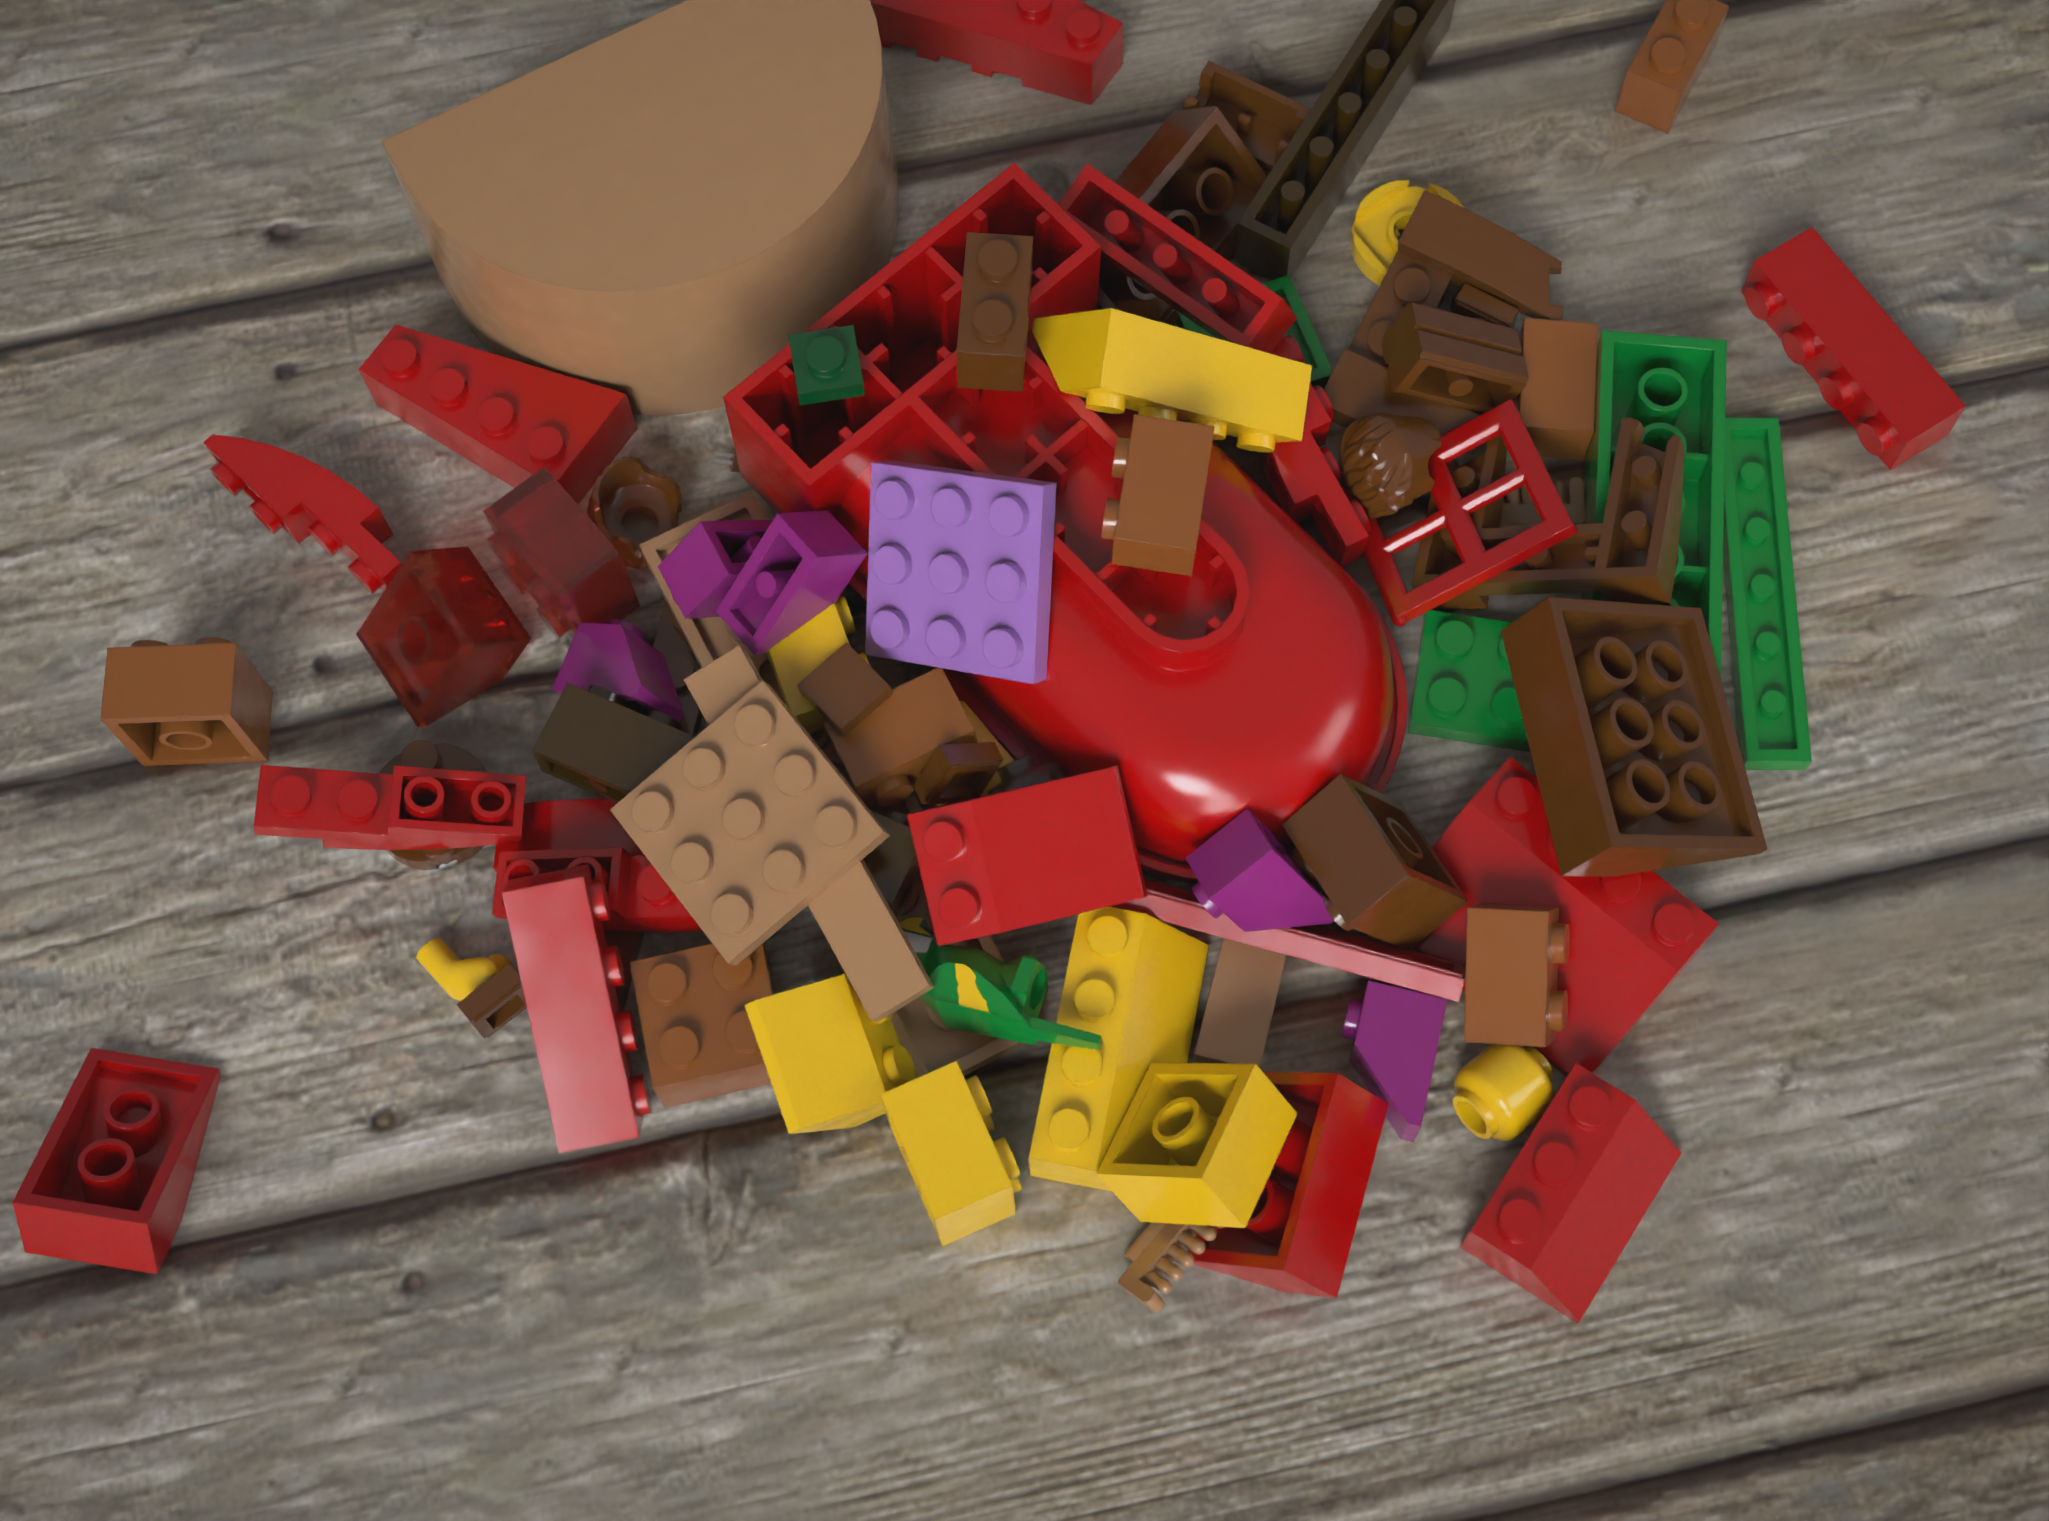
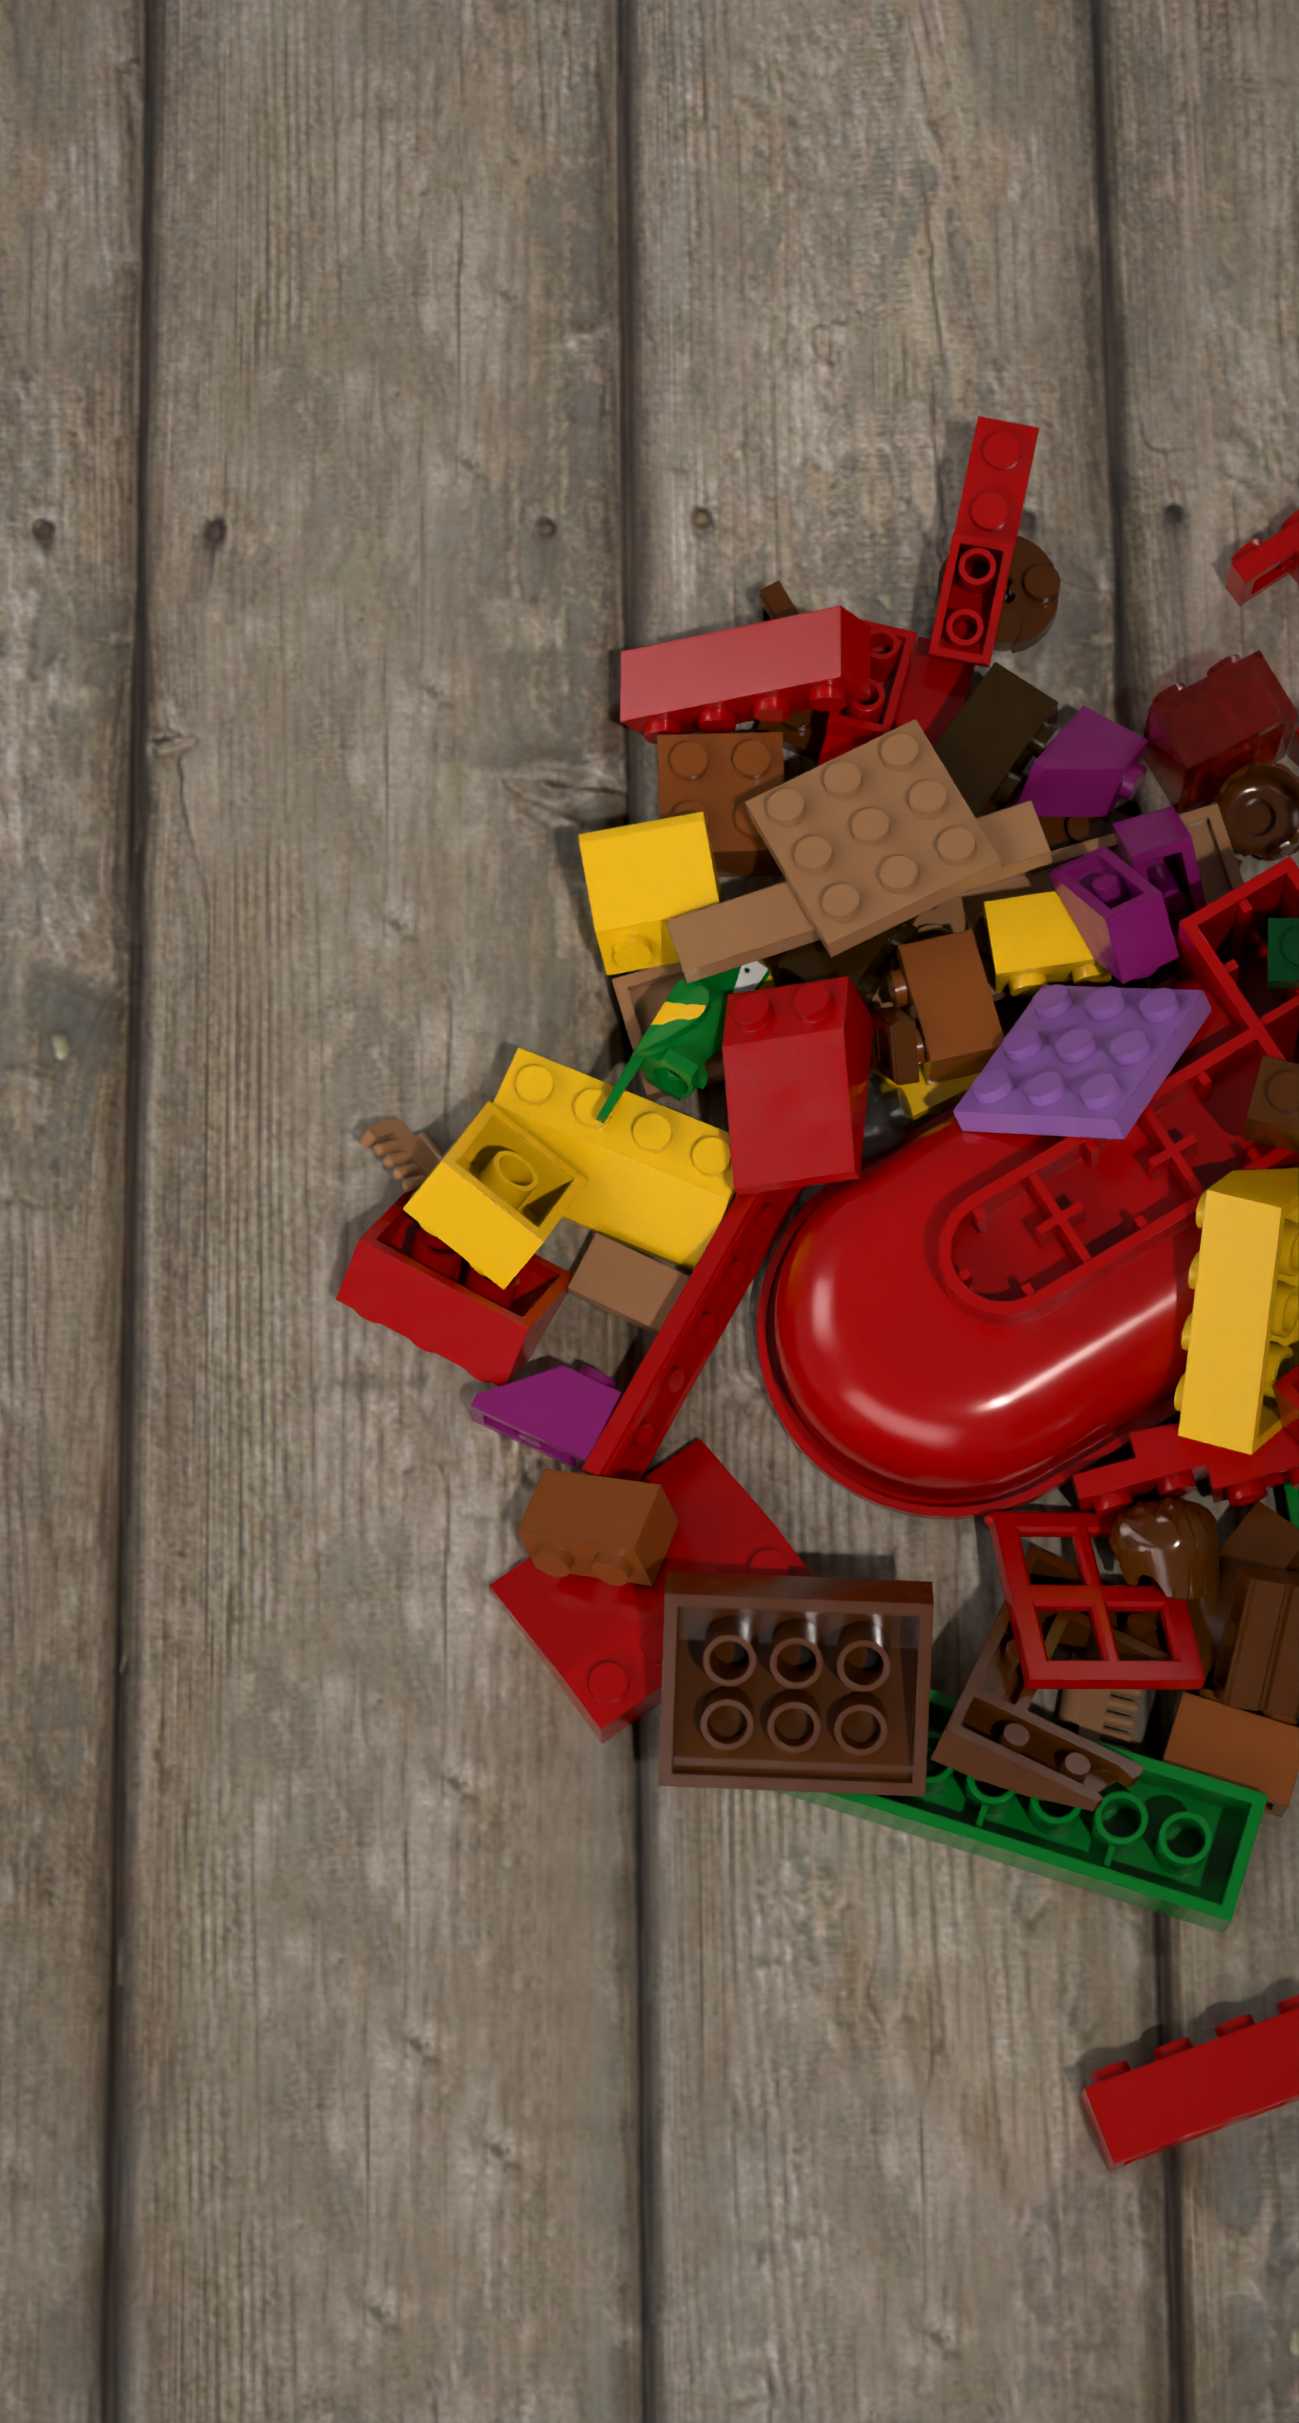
camera: 100 degrees right, 5 degrees up
red slope [12,1048,221,1274] -> none
dark orange brick [100,637,273,766] -> none
clear red slope [356,546,532,728] -> none
yellow arm [416,937,513,1001] -> none
reddish brown tile [798,642,892,737] -> none
yellow brick [880,1061,1022,1247] -> none
dark orange brick [1101,414,1215,576] -> none
magenta slope [1186,808,1334,932] -> none
reddish brown brick [1282,774,1469,951] -> none
green plate [1408,610,1531,752] -> none
yellow head [1452,1044,1554,1141] -> none
red slope [1460,1063,1681,1324] -> none
green plate [1723,418,1812,770] -> none

